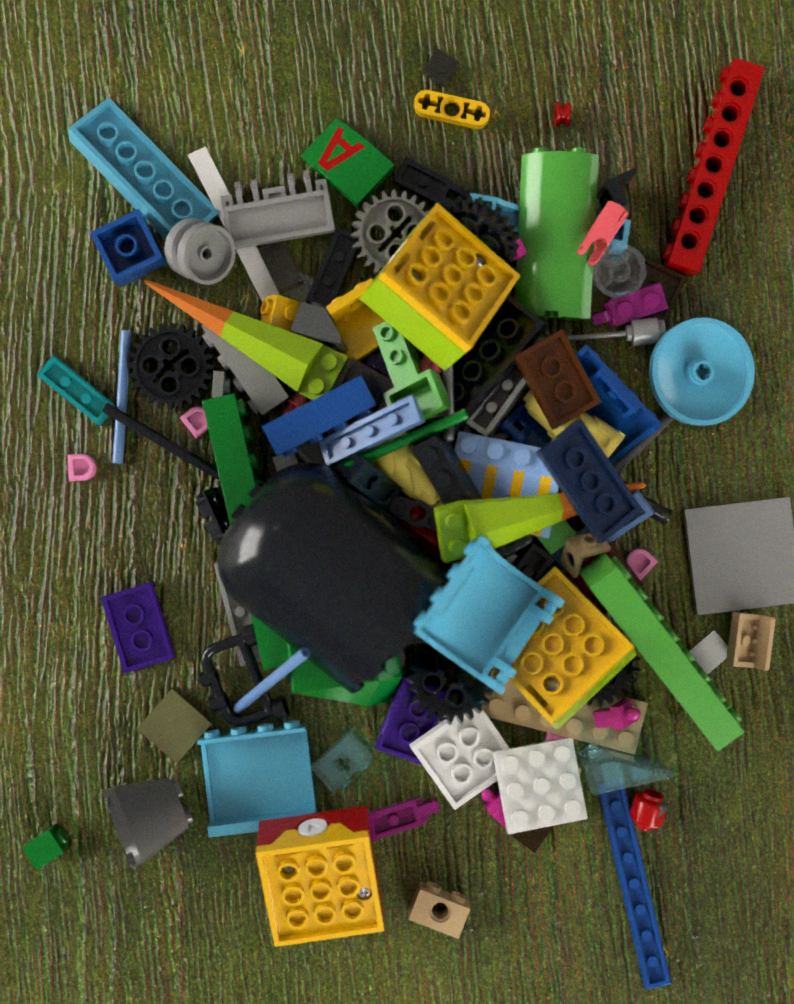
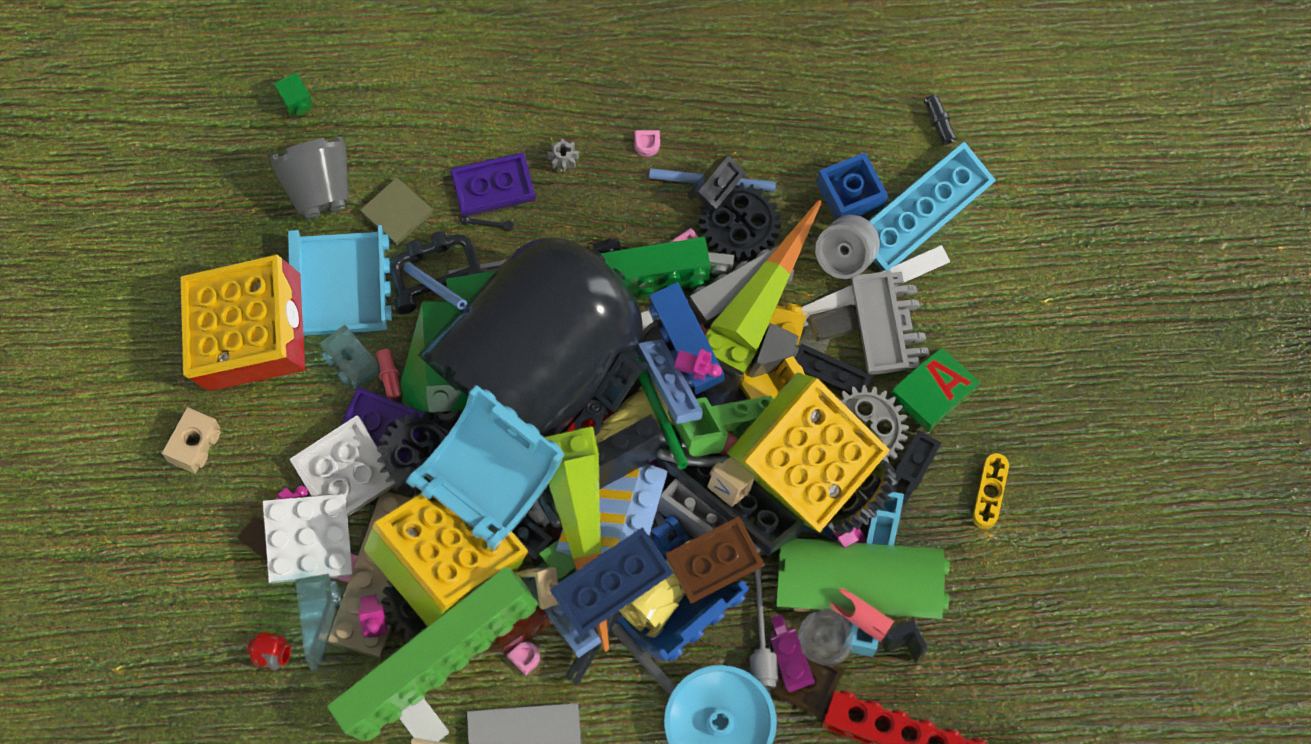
camera: 90 degrees right, 20 degrees down
teal tile [37,355,116,426] -> none
black piece [102,403,220,480] -> none
magenta hinge [368,796,440,841] -> none
clear smoke plate [423,48,460,88] -> none
red bush [554,102,571,127] -> none
blue tile [595,775,672,990] -> none
none -> coral axle [375,349,402,400]
none -> black hinge [460,215,514,232]
none -> light grey gear [548,139,579,172]
none -> dark pink piece [674,349,722,381]
none -> black panel [687,155,746,210]
none -> tan brick [707,457,755,507]
none -> black pin [923,94,957,145]

